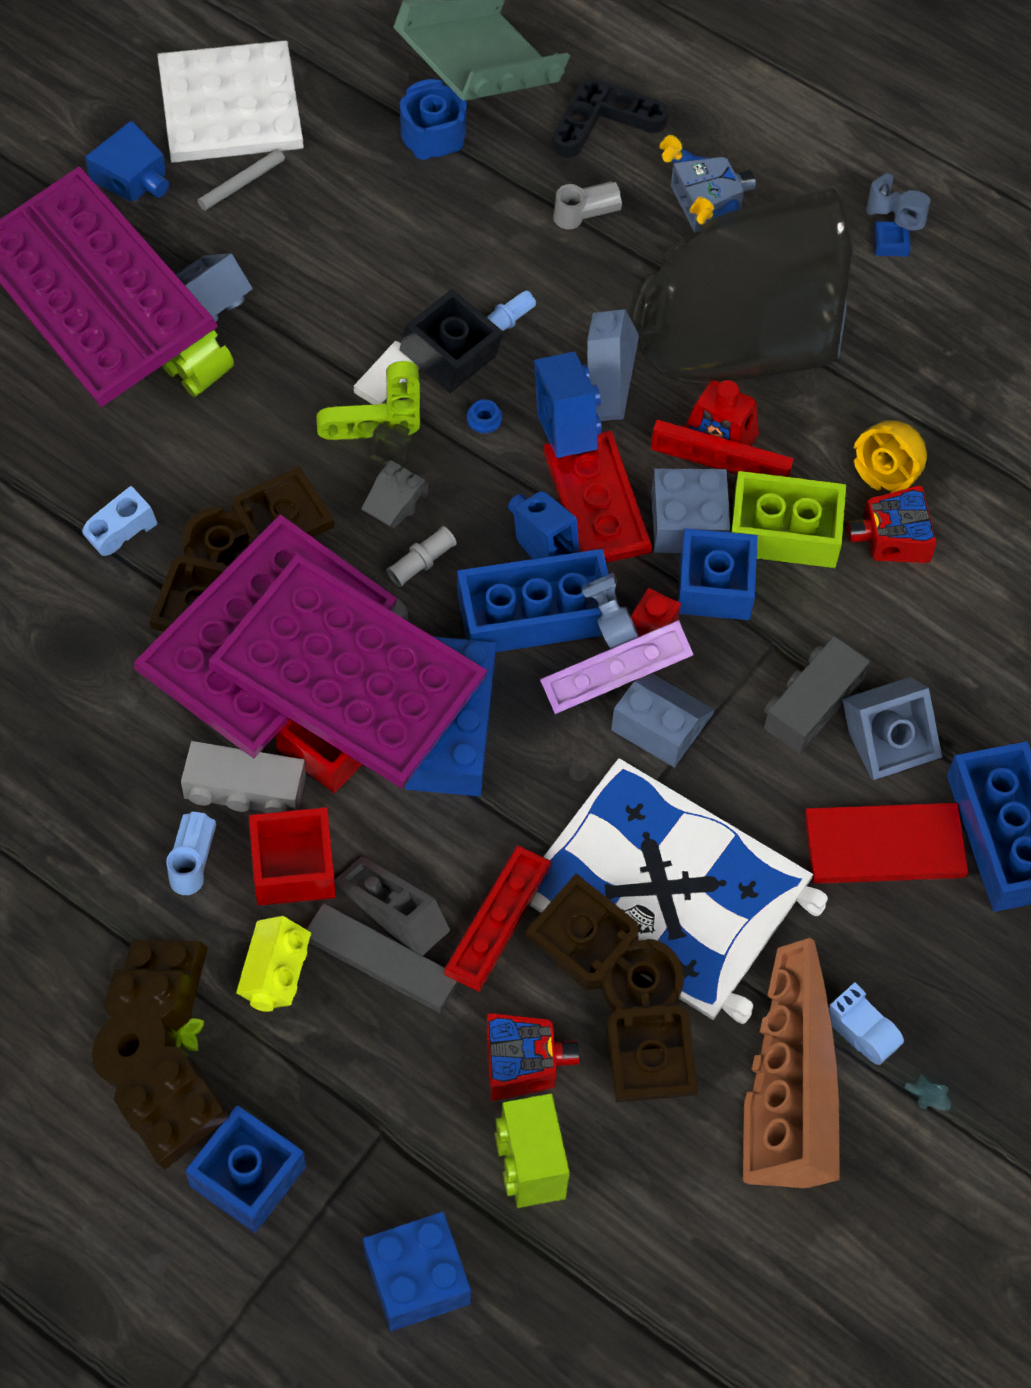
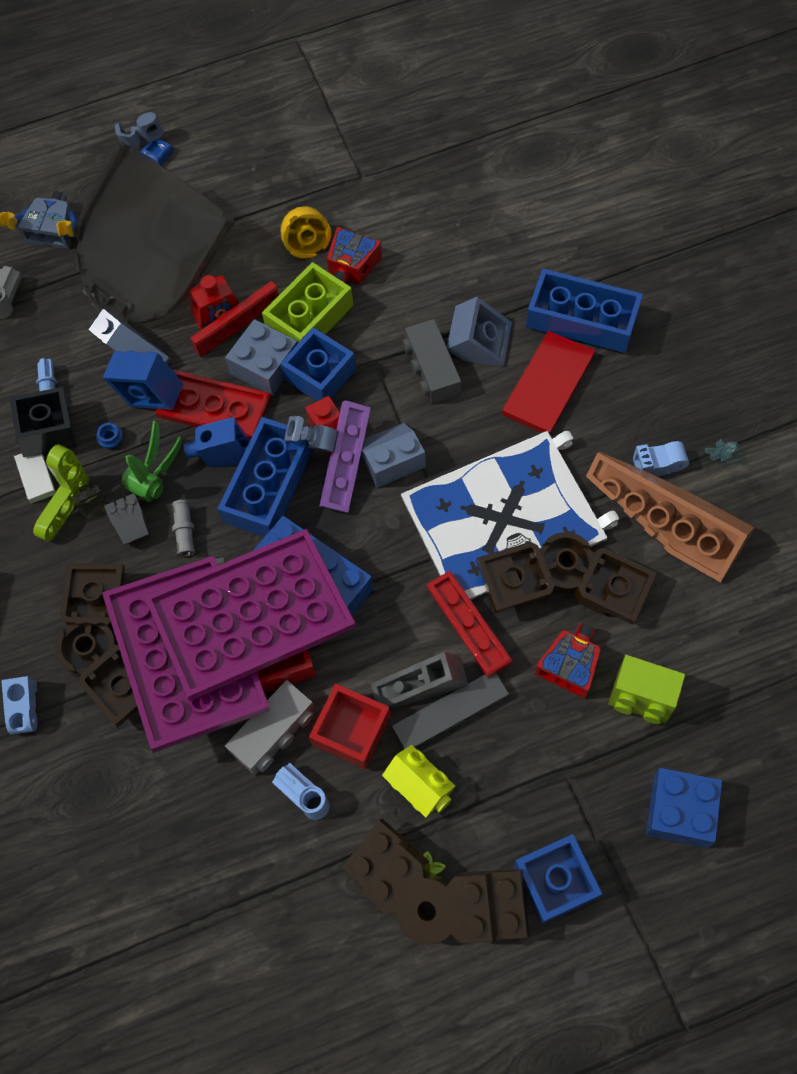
camera: 50 degrees left, 5 degrees up
none -> bright green plant [121,421,182,502]

